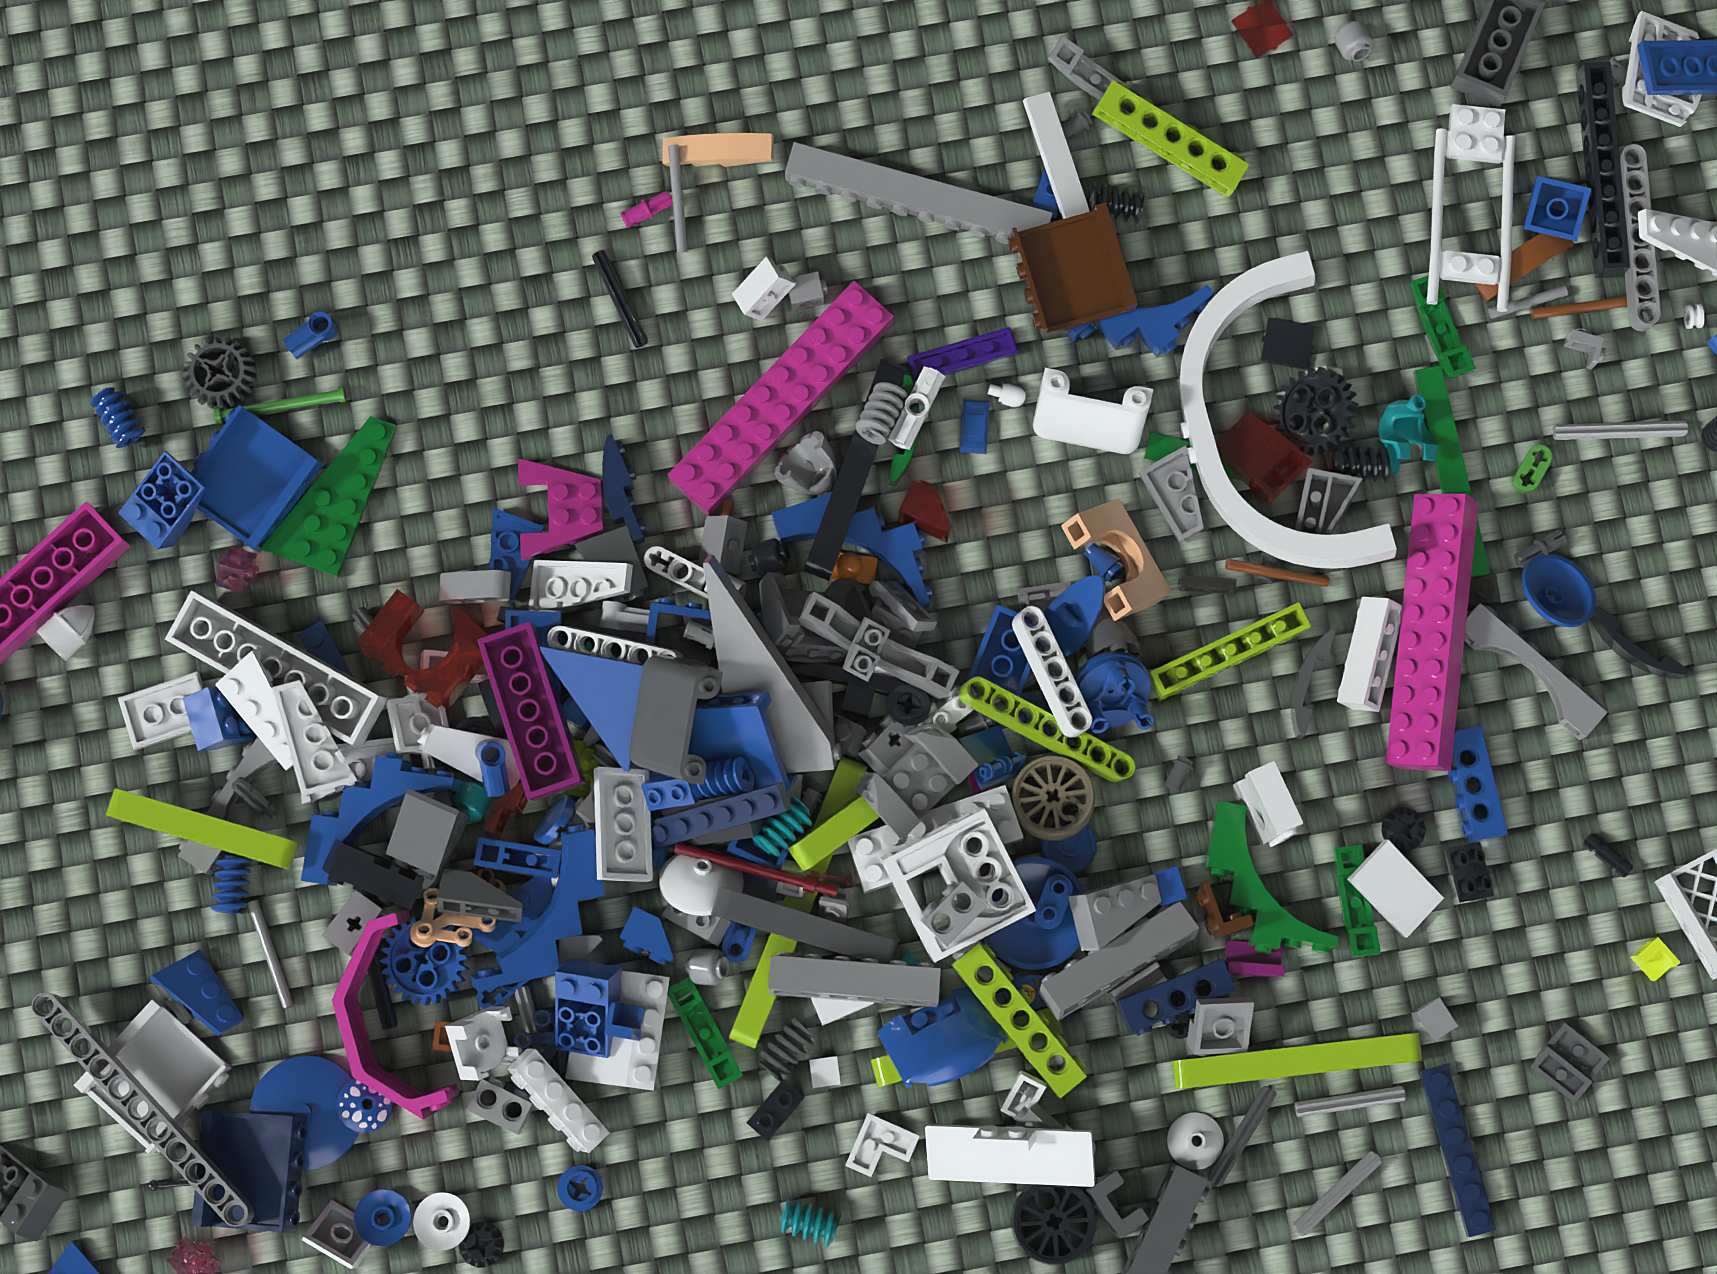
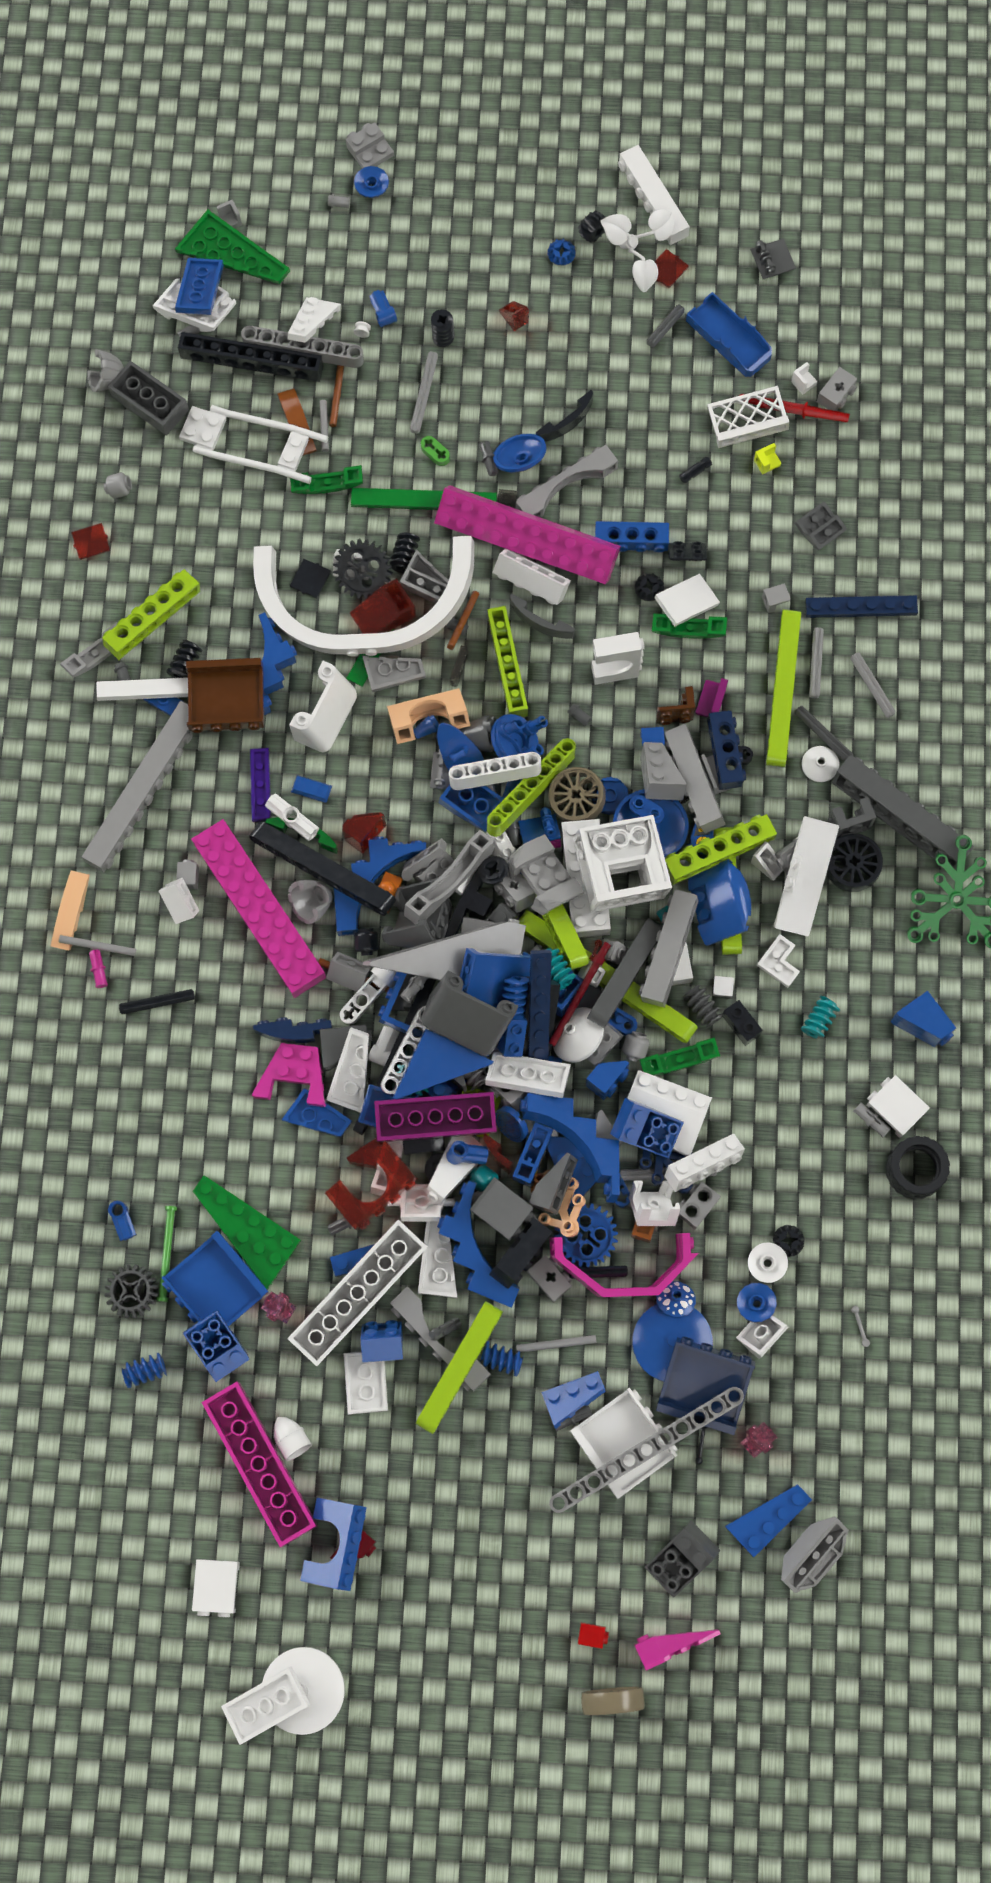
camera: 70 degrees left, 5 degrees down
white wing [215,649,293,770] -> none
white wing [272,680,357,796] -> none
light grey beam [439,570,511,604] -> none
blue gear [558,1165,603,1211] -> none
blue panel [604,1001,646,1041] -> none
light grey slope [843,617,890,682] -> none
light grey piece [855,382,908,445] -> none
light grey brick [920,880,987,947] -> none
white cylinder [987,383,1026,407] -> none
light grey plate [1187,997,1254,1056] -> none
green arch [1204,801,1339,954] -> none
teal piece [1378,394,1438,474] -> none
blue slope [1523,176,1592,241] -> none
light grey bracket [1564,328,1606,370] -> none

